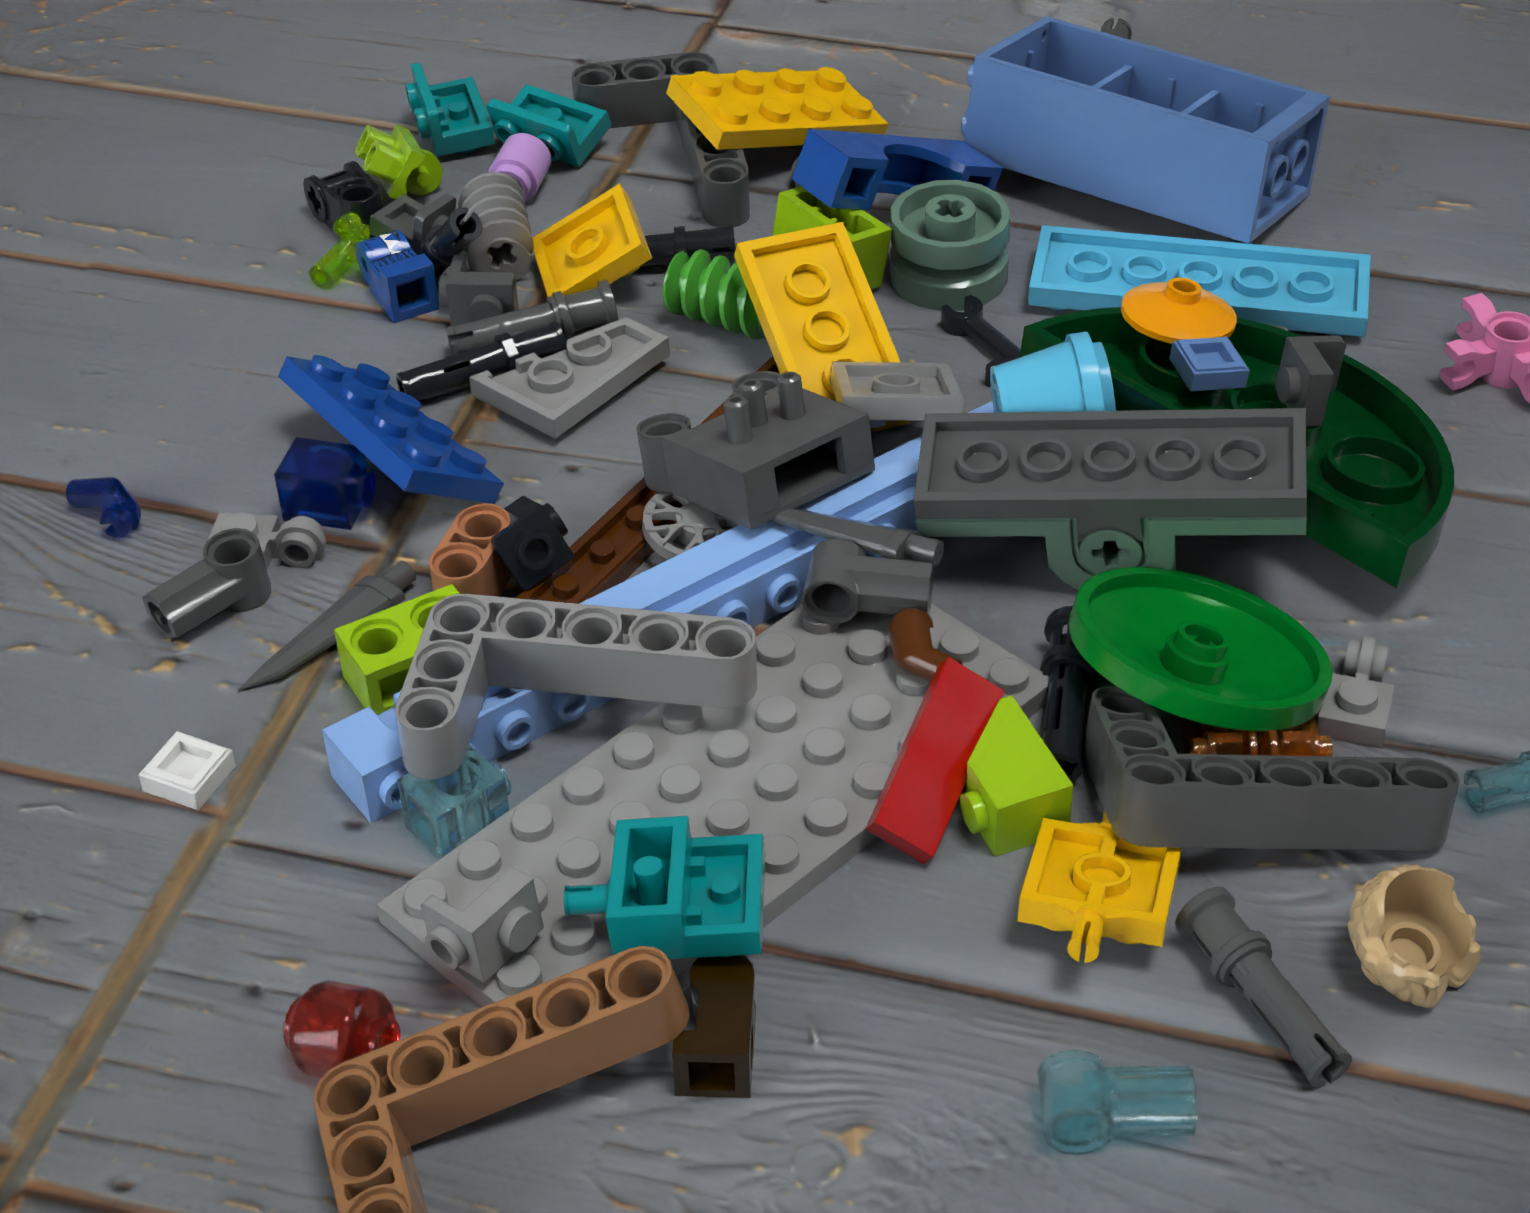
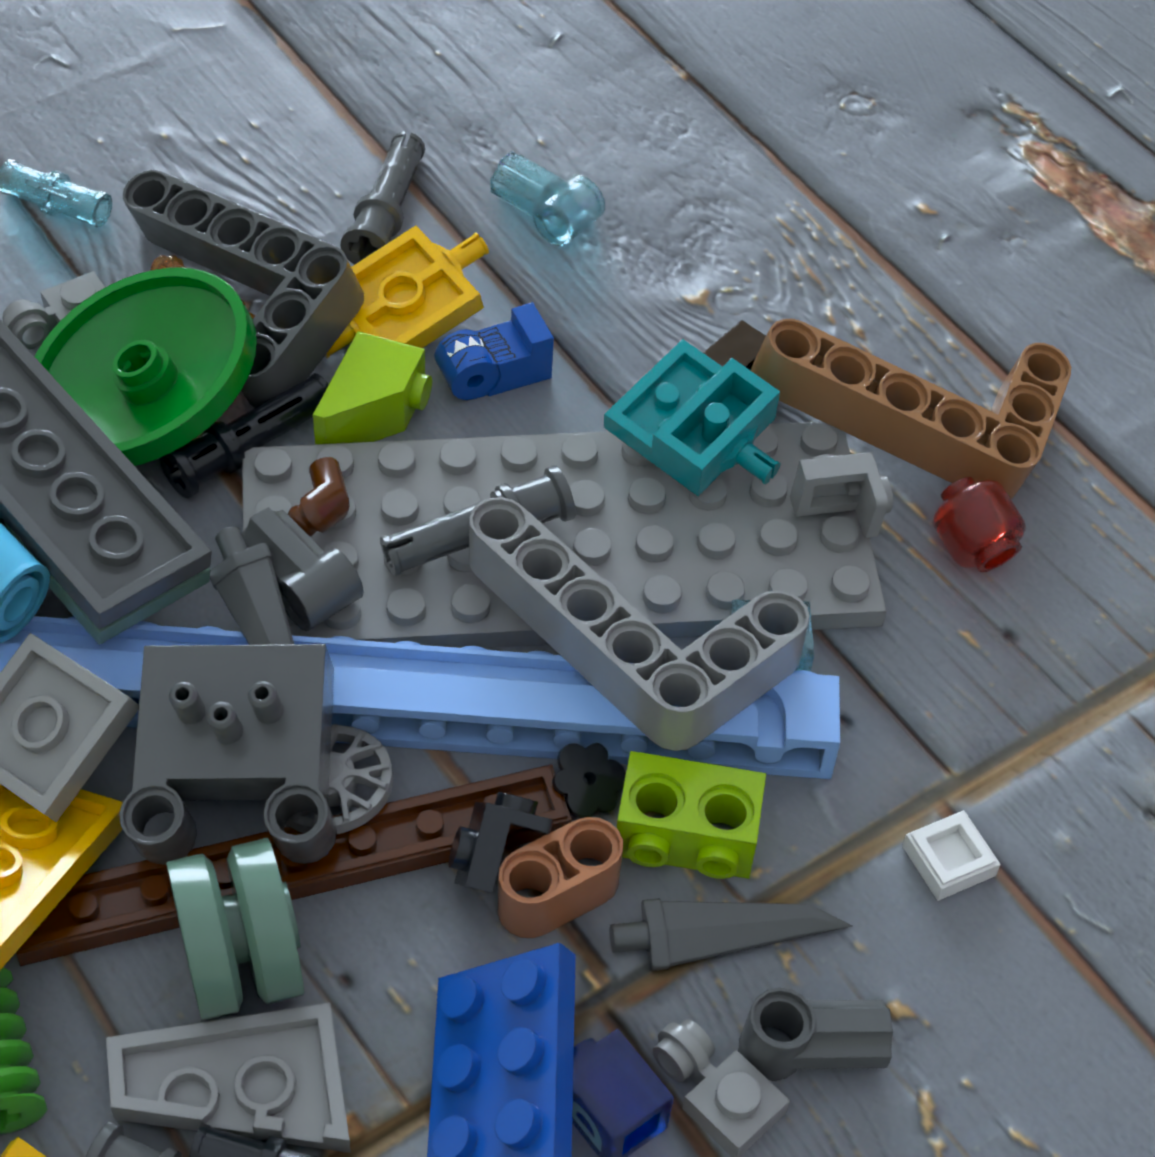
camera: 145 degrees left, 10 degrees up
red tile [865,657,1005,864] -> none
tan hair [1347,864,1482,1008] -> none
none -> sand green wheel [166,838,304,1022]
none -> dark grey pin [380,465,576,576]
none -> blue leg [434,302,554,400]

